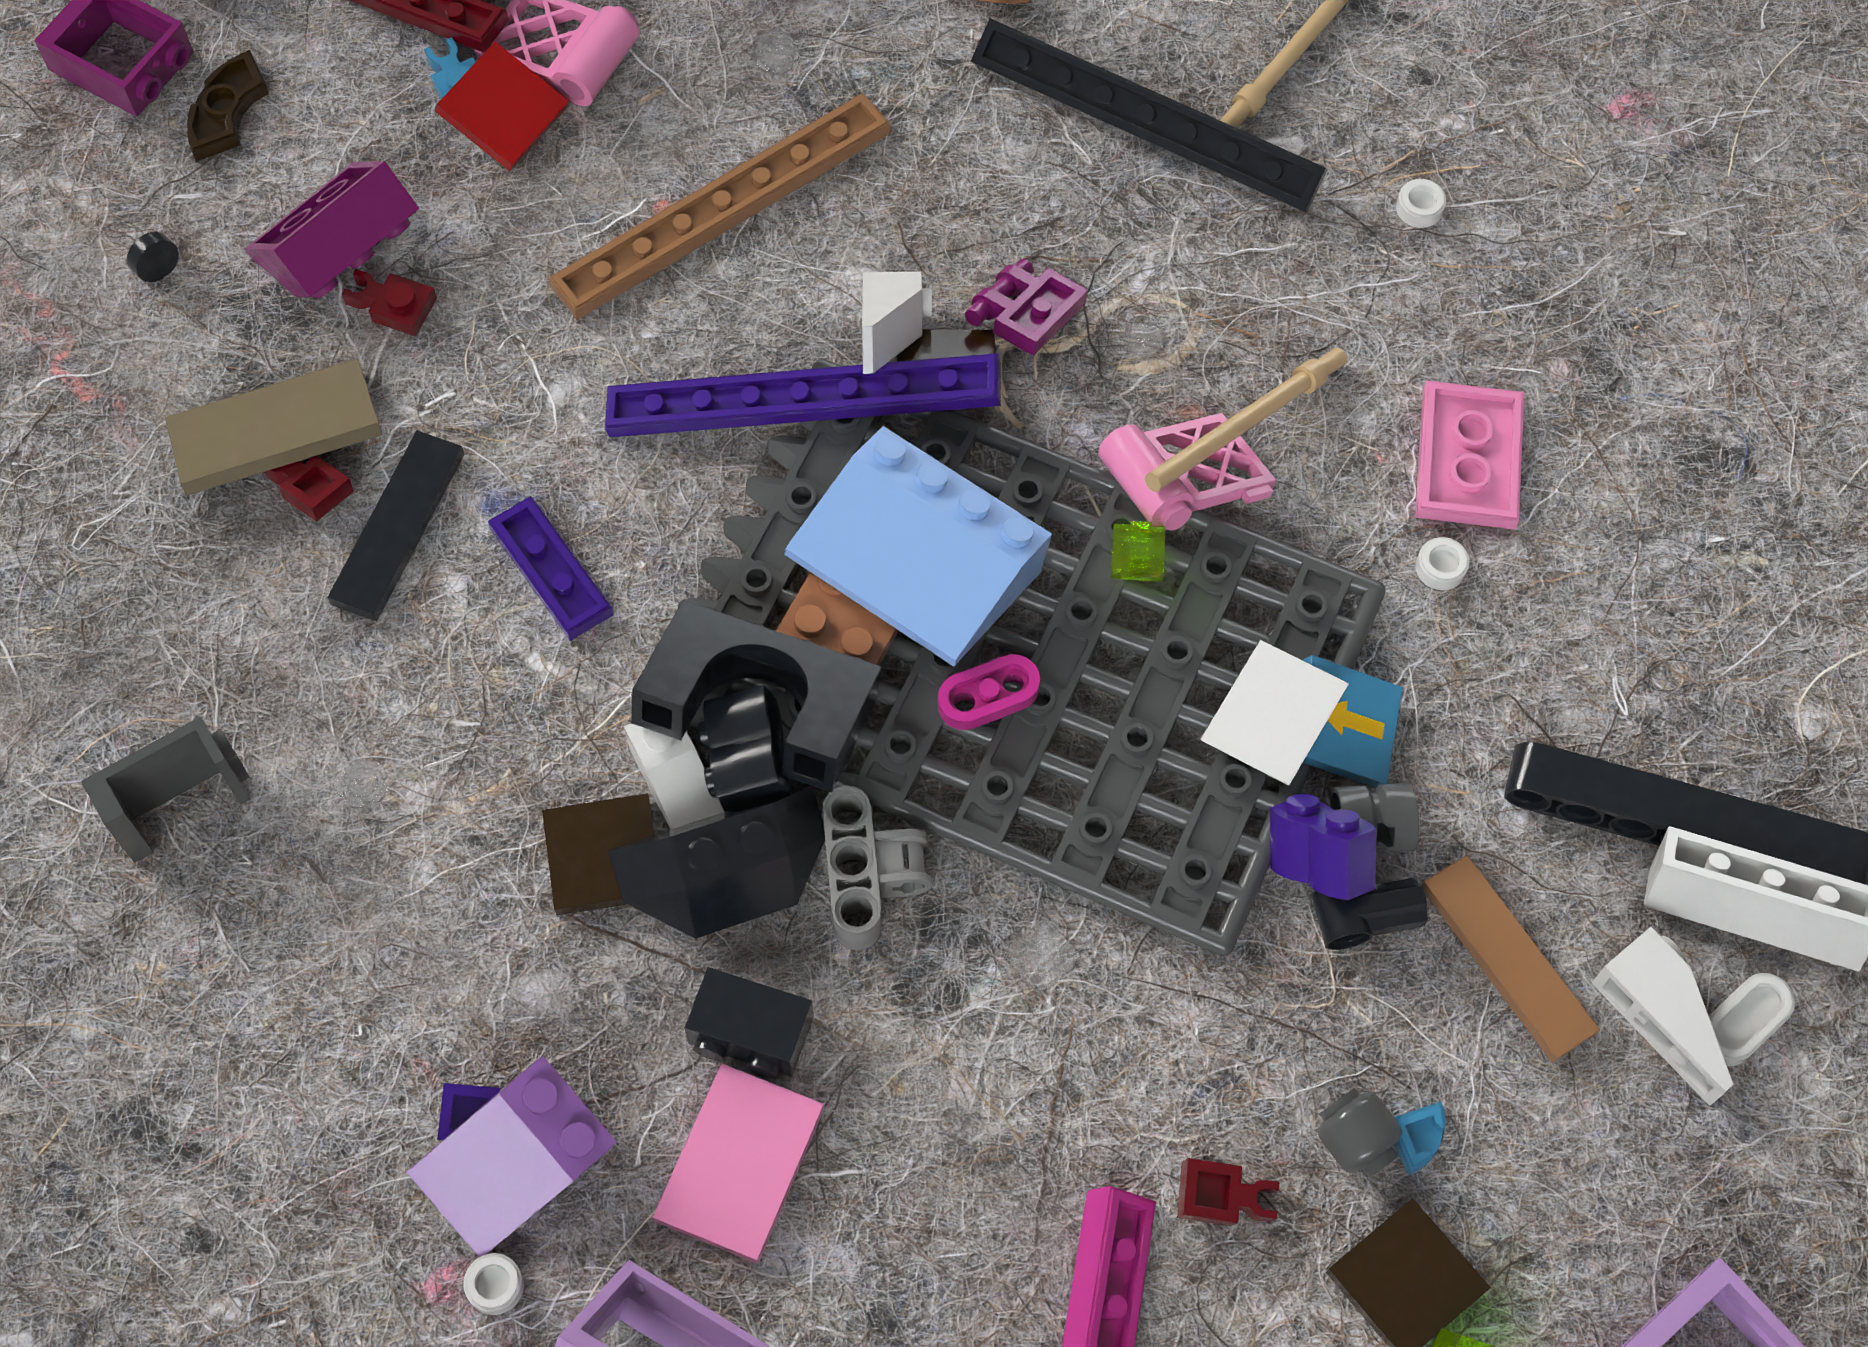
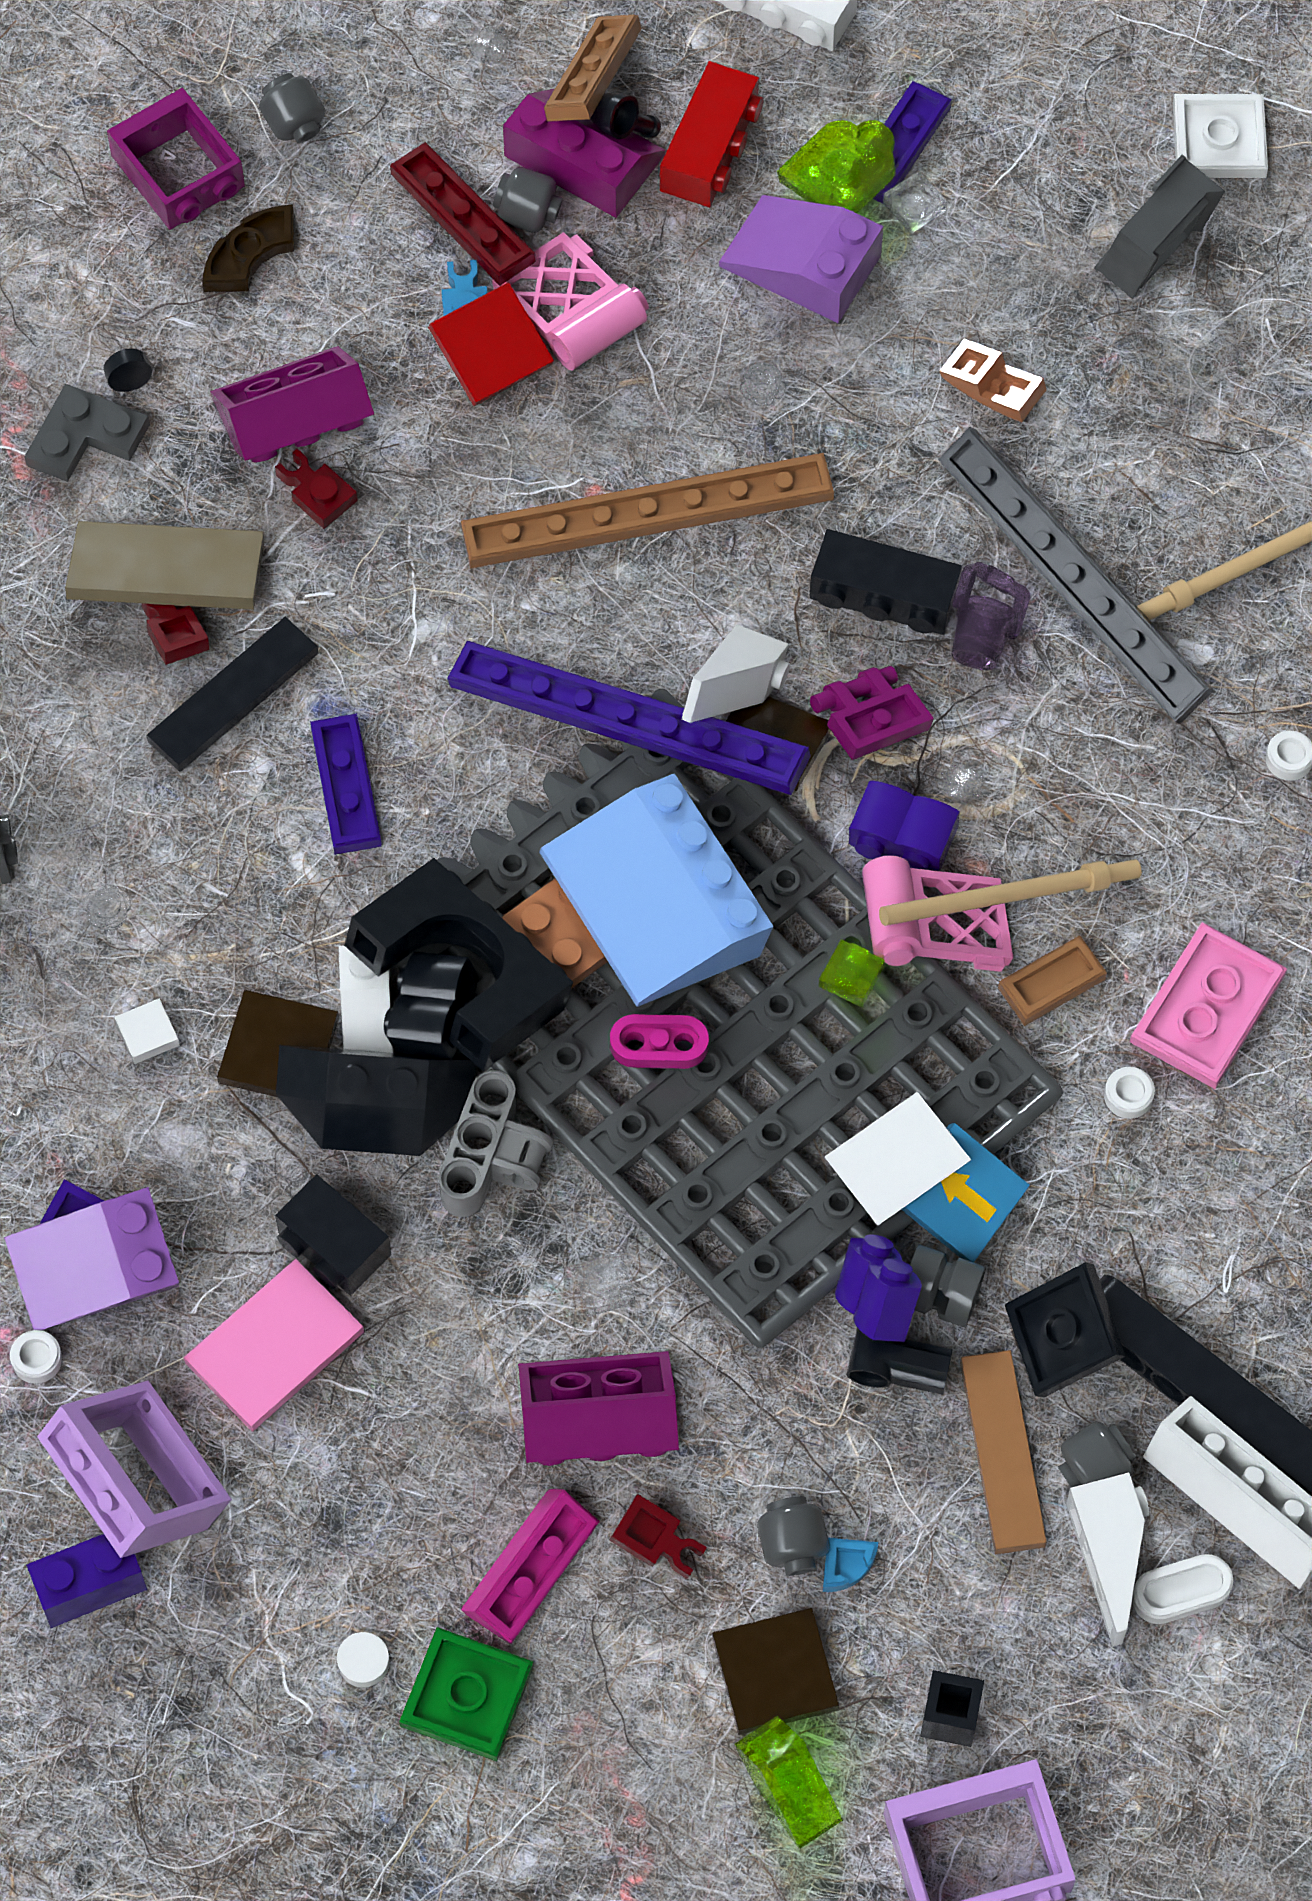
camera: 25 degrees right, 0 degrees up
none -> dark grey plate [24,384,150,482]
none -> white tile [114,998,180,1064]
none -> magenta slope [518,1351,679,1466]
none -> black brick [809,529,962,635]
none -> dark purple brick [849,781,960,871]
none -> black brick [920,1670,984,1747]
none -> clear purple piece [951,562,1030,670]
none -> medium nougat tile [998,935,1107,1026]
none -> black tile [1004,1262,1126,1398]
none -> dark grey head [1058,1421,1137,1488]

